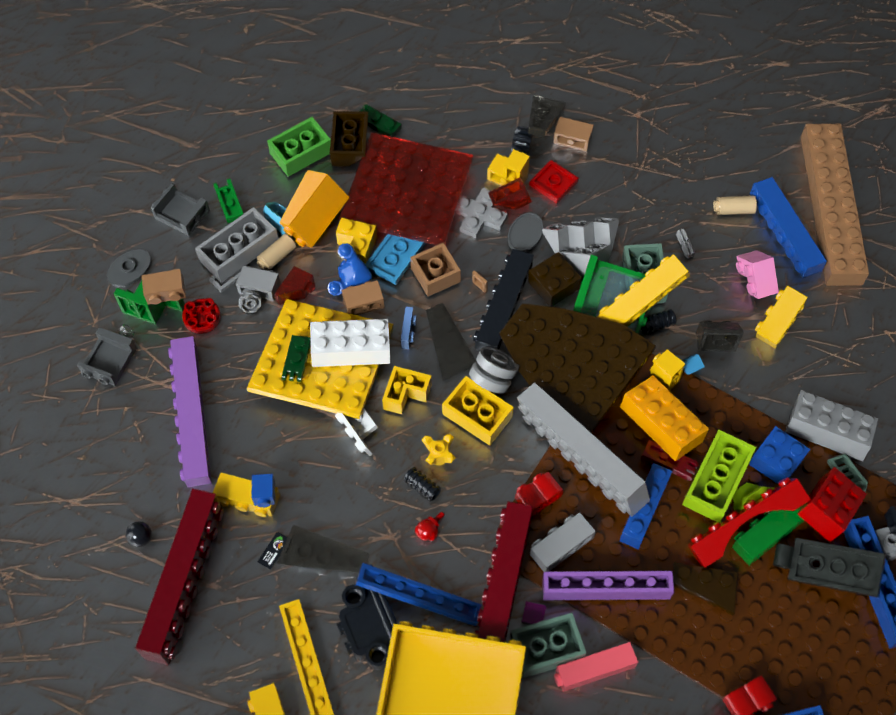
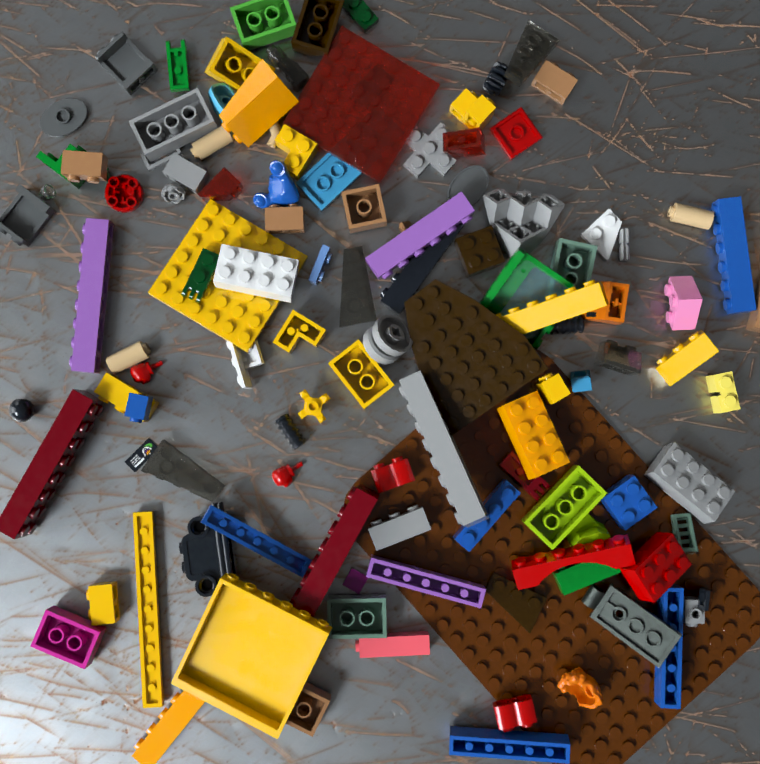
camera: 15 degrees right, 25 degrees up
none -> tan brick [106,341,151,375]
none -> red piece [130,360,163,385]
none -> yellow slope [204,37,275,91]
none -> clear smoke piece [266,44,310,93]
none -> tan arm [267,121,281,148]
none -> medium lavender brick [365,191,475,280]
none -> orange hair [557,667,604,709]
none -> white wing [580,209,622,262]
none -> orange slope [581,281,630,325]
none -> light yellow piece [705,371,740,413]

